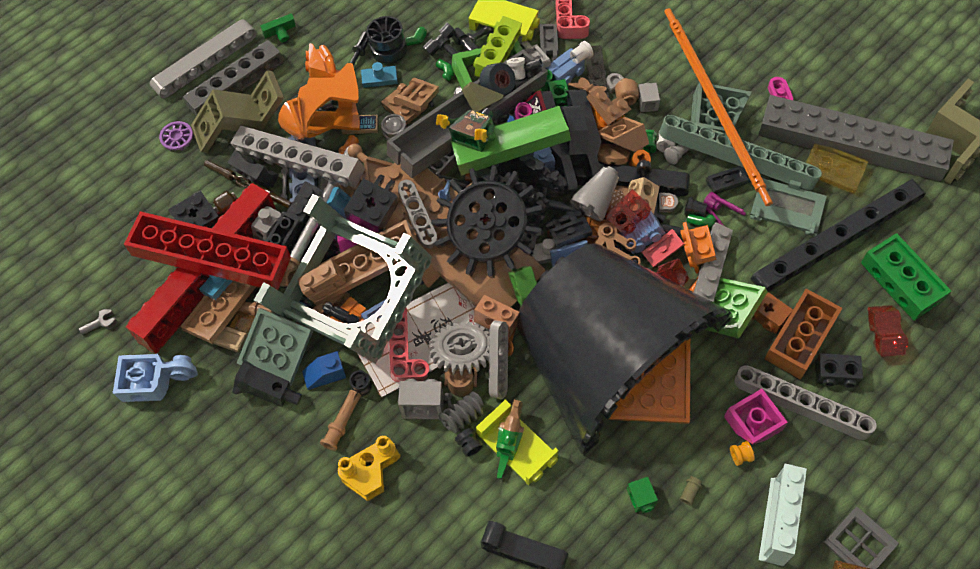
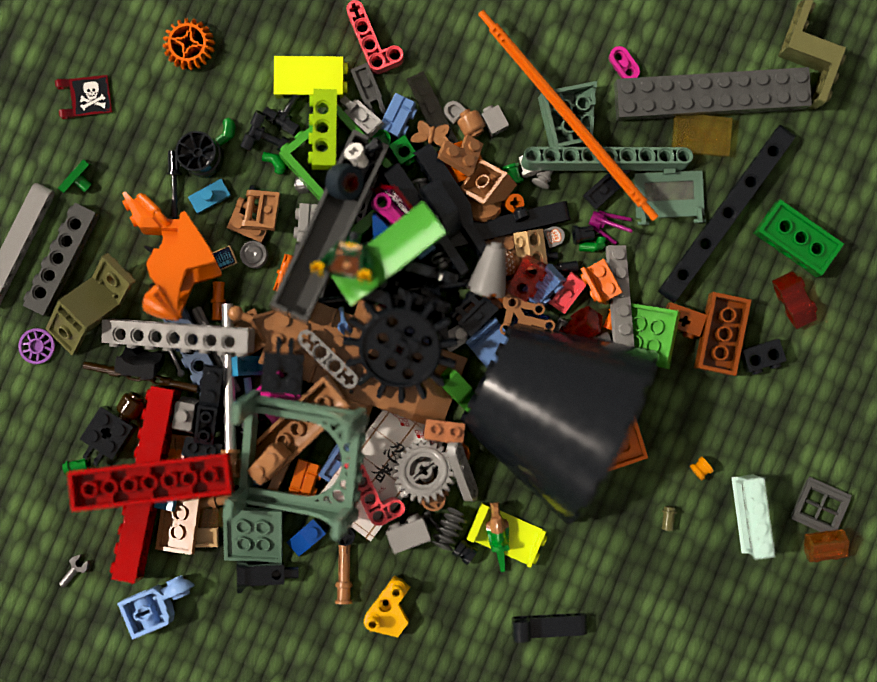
camera: 20 degrees left, 25 degrees up
black axle [322,301,359,324] -> none
olive slope [462,82,503,112] -> none
white bush [570,41,593,64] -> none
green brick [626,477,658,513] -> none
dark pink slope [724,389,788,444] -> none
light grey beam [734,366,876,440] -> none

